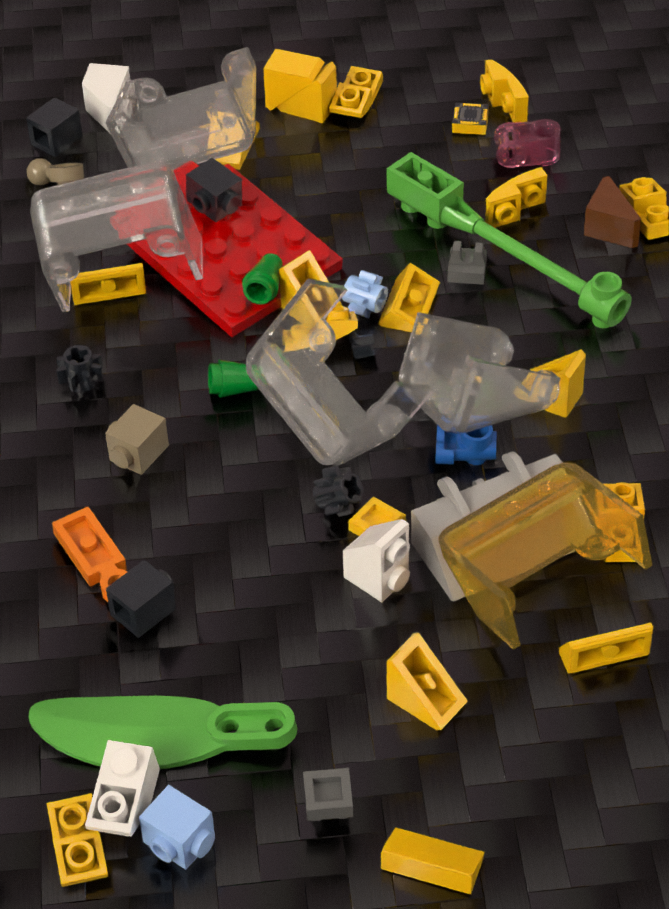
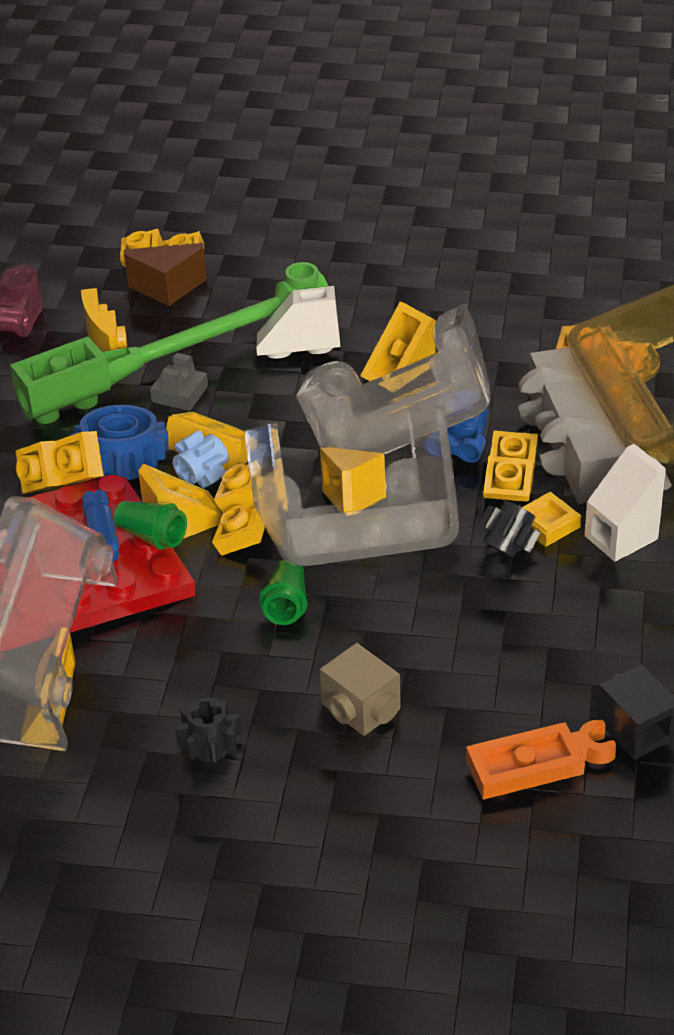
camera: 75 degrees left, 5 degrees down
none -> yellow slope [16,431,104,494]
none -> blue gear [70,405,169,480]
none -> blue axle [82,489,120,564]
none -> white slope [256,286,340,358]
none -> yellow slope [320,447,386,516]
none -> yellow slope [483,431,538,502]

